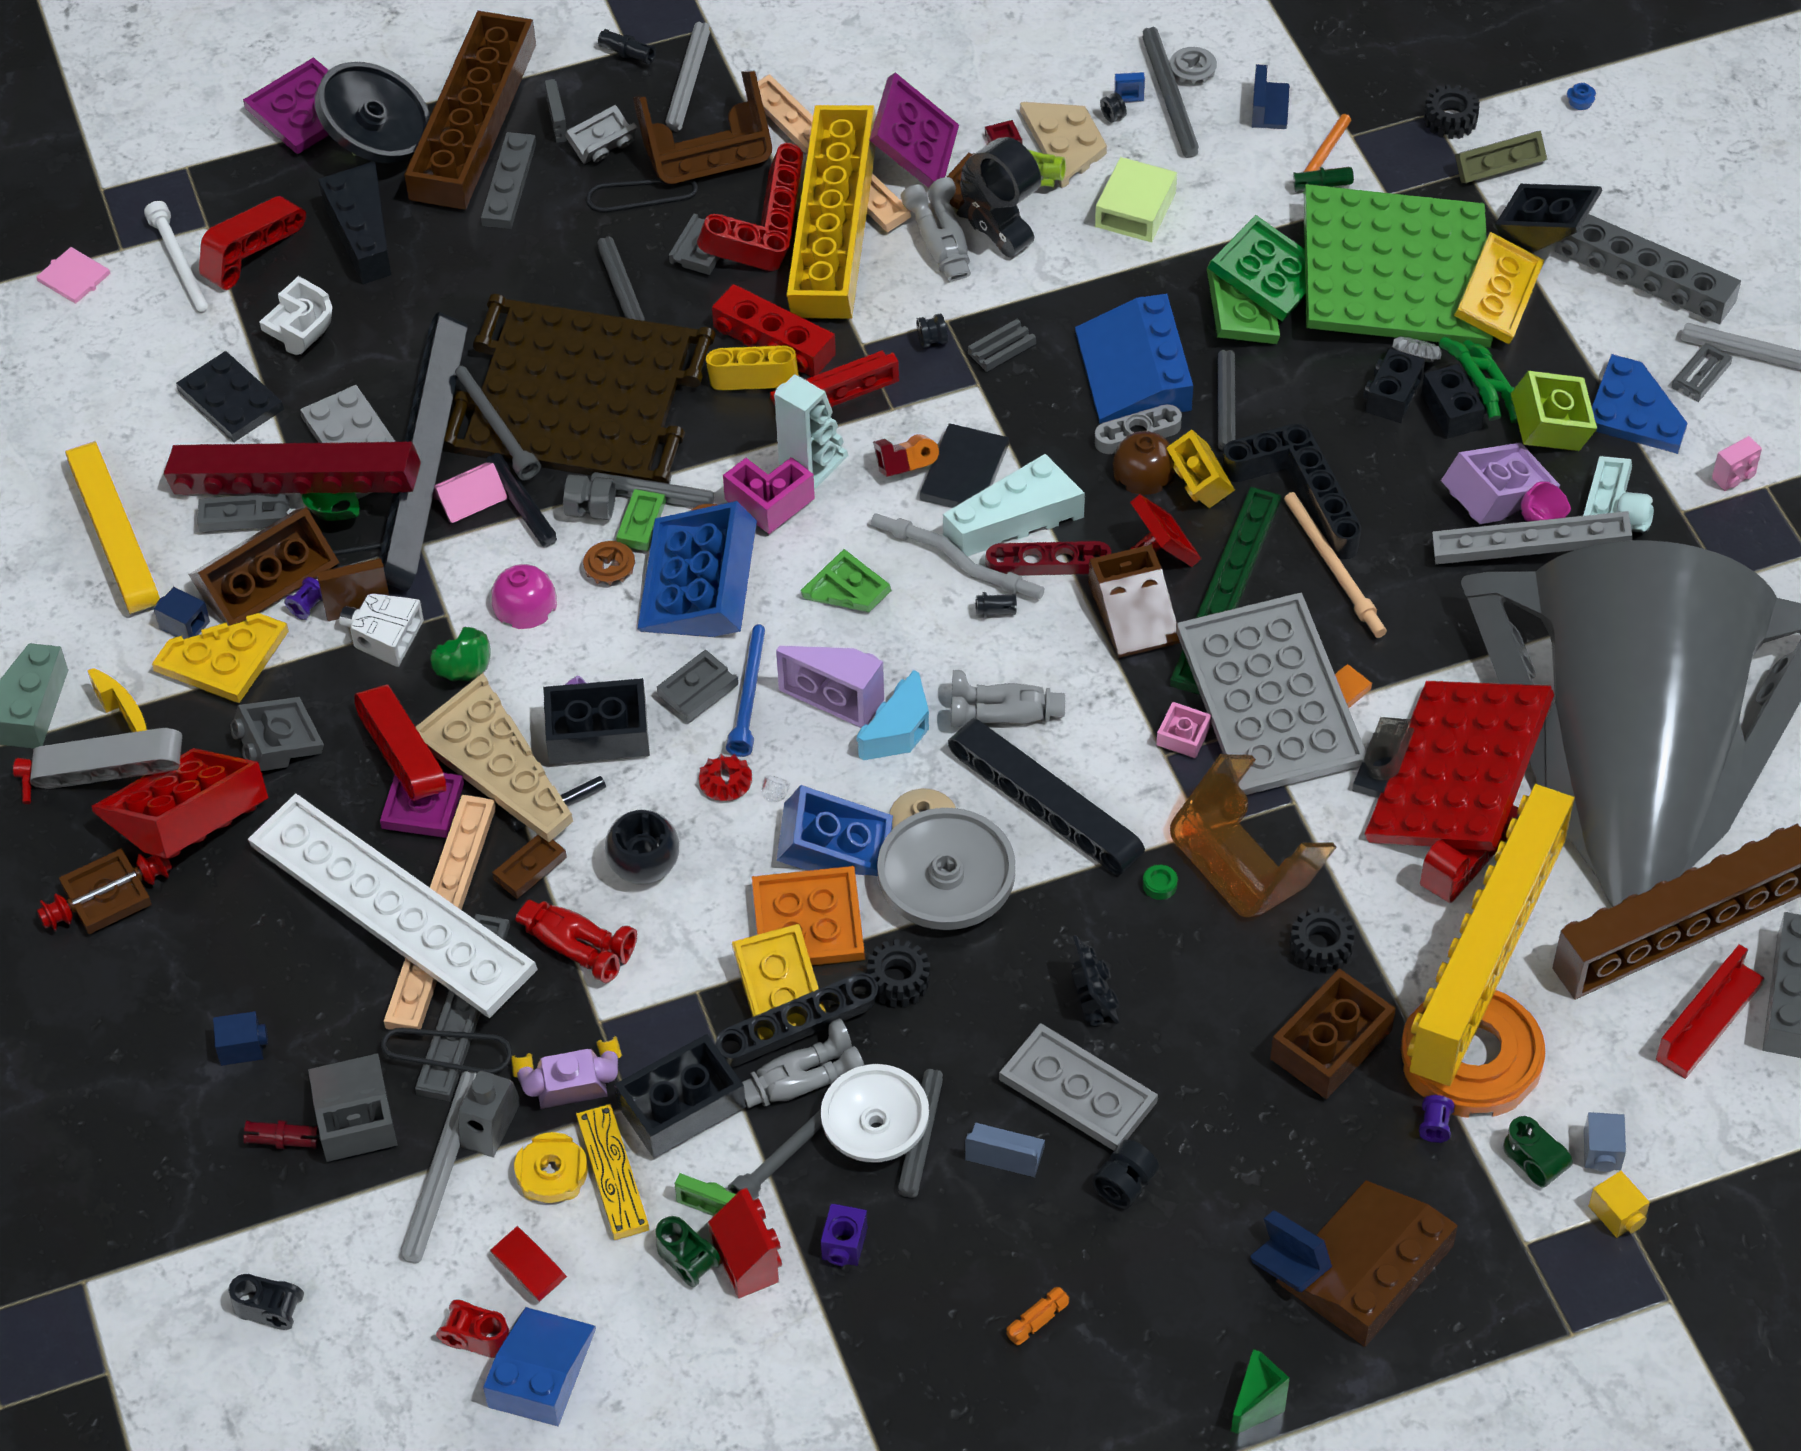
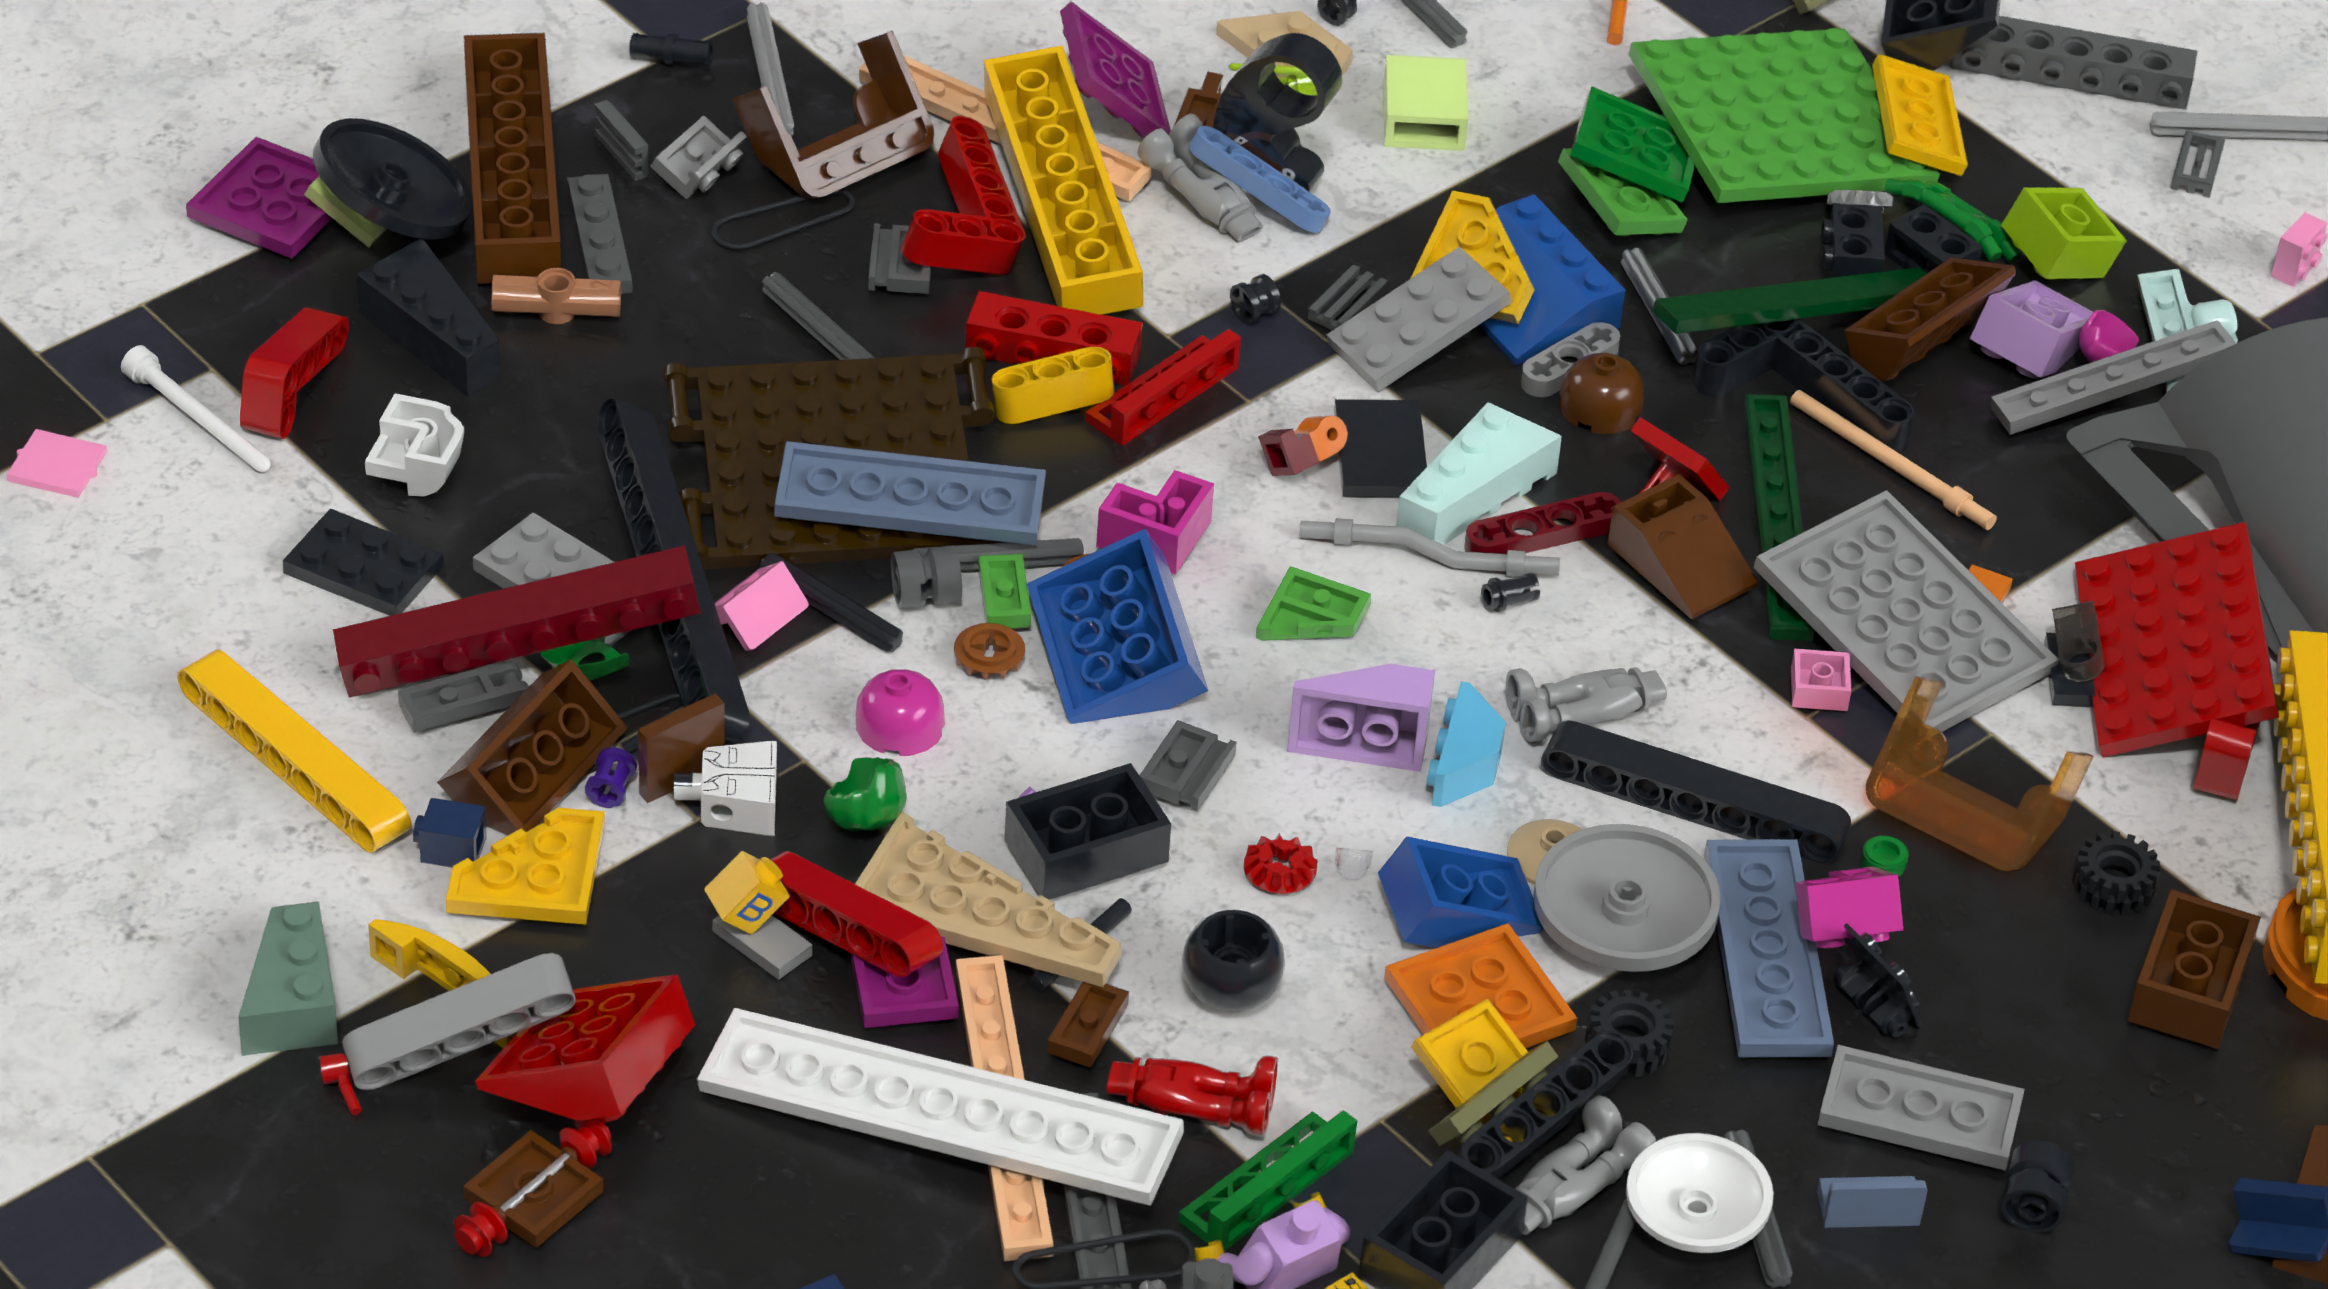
camera: 25 degrees left, 10 degrees down
dark grey plate [230,697,324,771] -> none
dark grey piece [455,366,541,480] -> none
blue piece [726,624,765,757] -> none
light aqua wedge [774,374,849,490] -> none
dark red tile [985,120,1022,143] -> none
yellow brick [1166,429,1235,508] -> none
dark green axle [1293,167,1354,192] -> none
blue plate [1592,354,1688,454] -> none
none -> nougat piece [491,268,621,324]
none -> yellow brick [704,851,790,935]
none -> light grey tile [712,915,812,980]
none -> sand blue plate [774,441,1046,545]
none -> green fence [1179,1110,1357,1251]
none -> medium blue beam [1189,126,1331,233]
none -> light grey plate [1327,246,1512,392]
none -> yellow plate [1410,191,1535,324]
none -> olive plate [1428,1041,1559,1146]
none -> dark green tile [1652,267,1926,334]
none -> sand blue plate [1705,840,1834,1057]
none -> dark pink brick [1796,867,1903,948]
none -> reddish brown slope [1845,257,2016,381]

